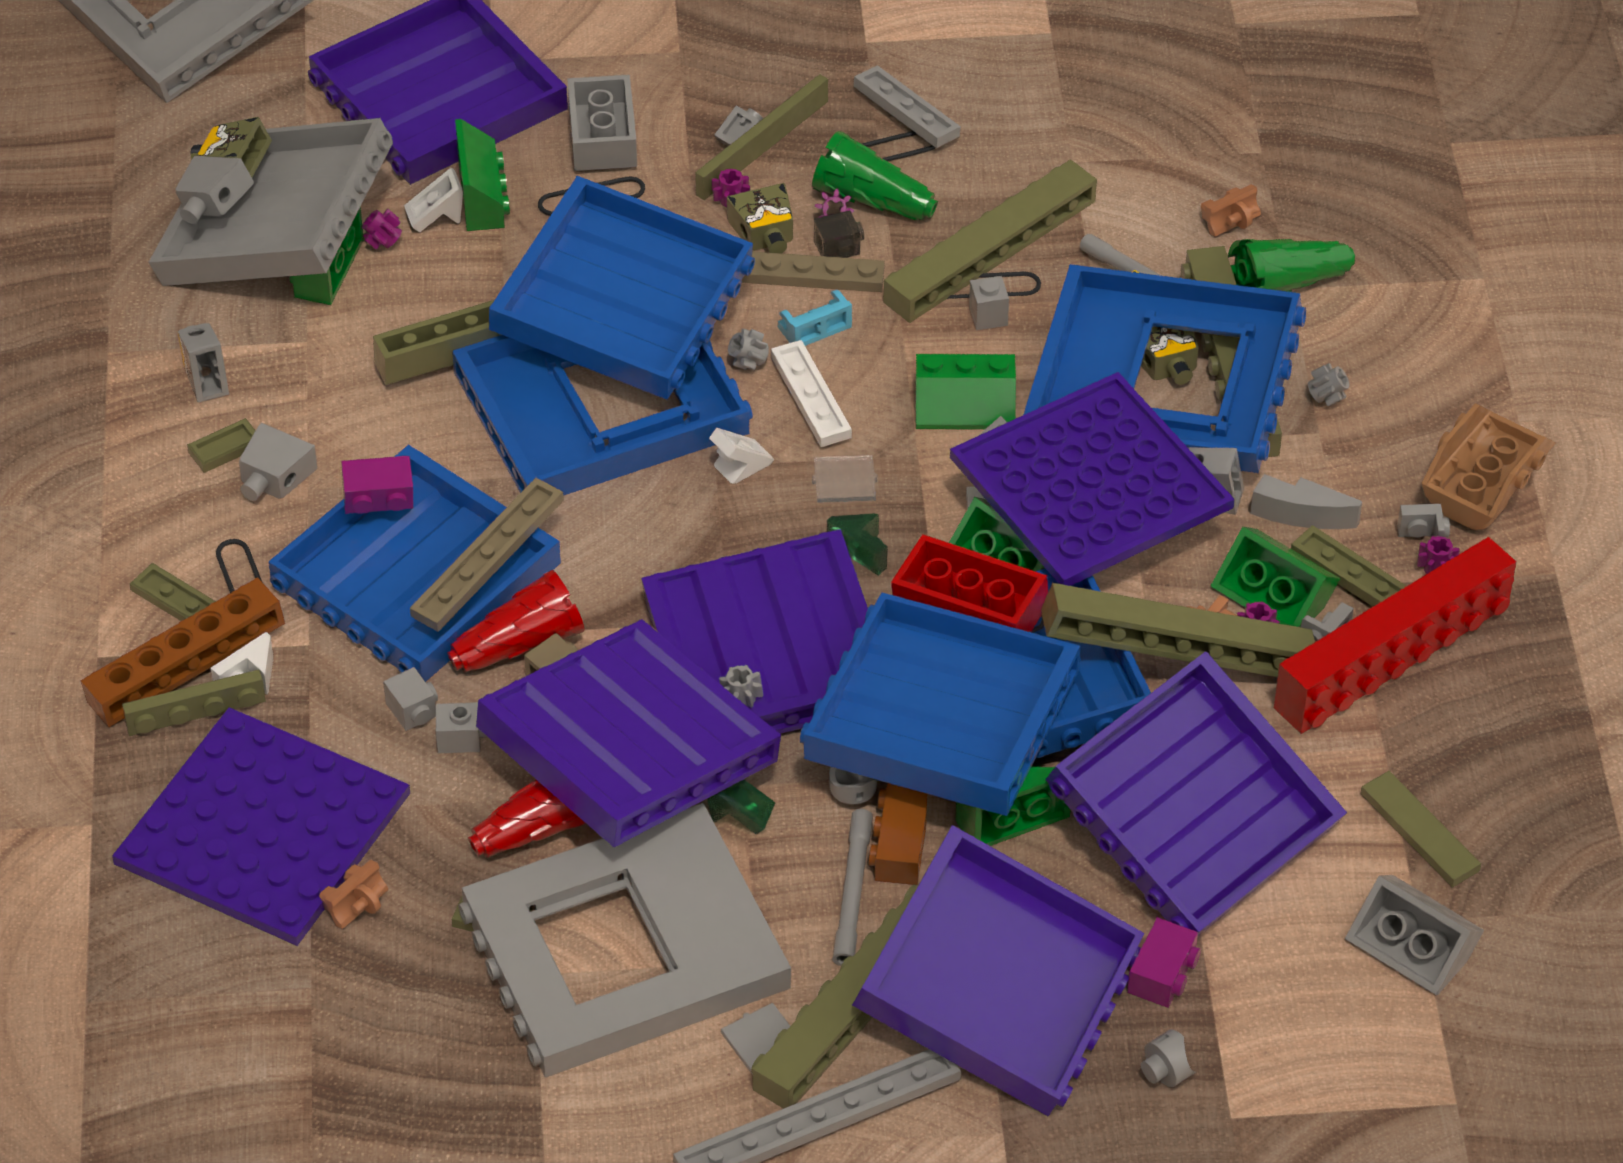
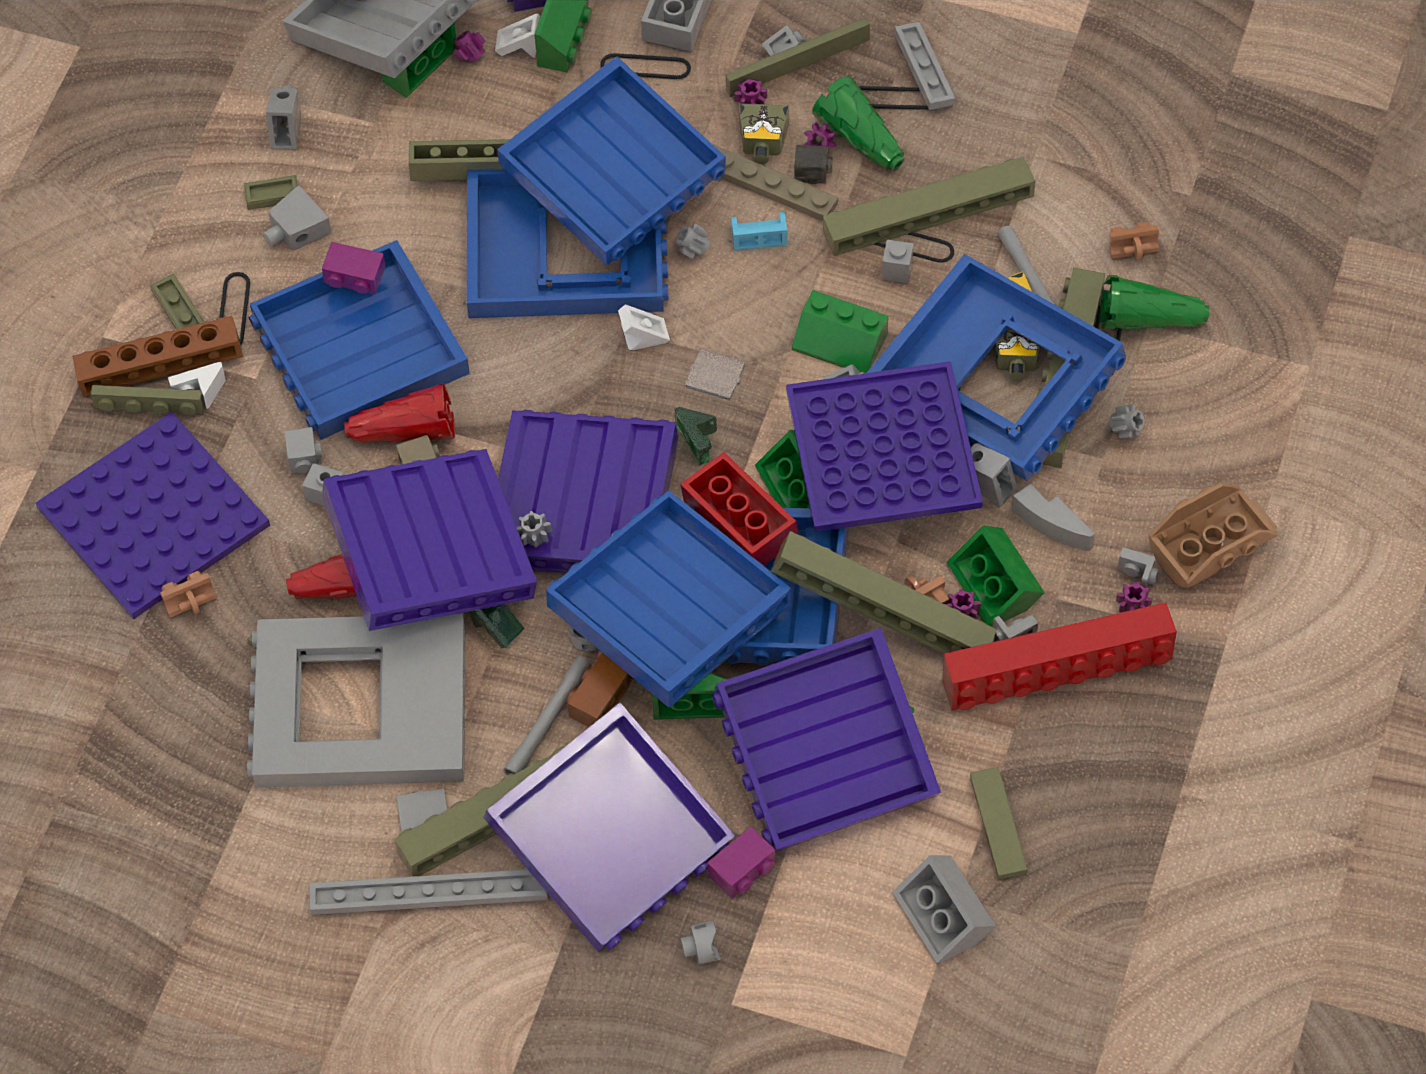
camera: 25 degrees right, 10 degrees up
dark tan plate [410,478,564,632] -> none
white plate [771,340,852,447] -> none
olive plate [1291,525,1406,606] -> none

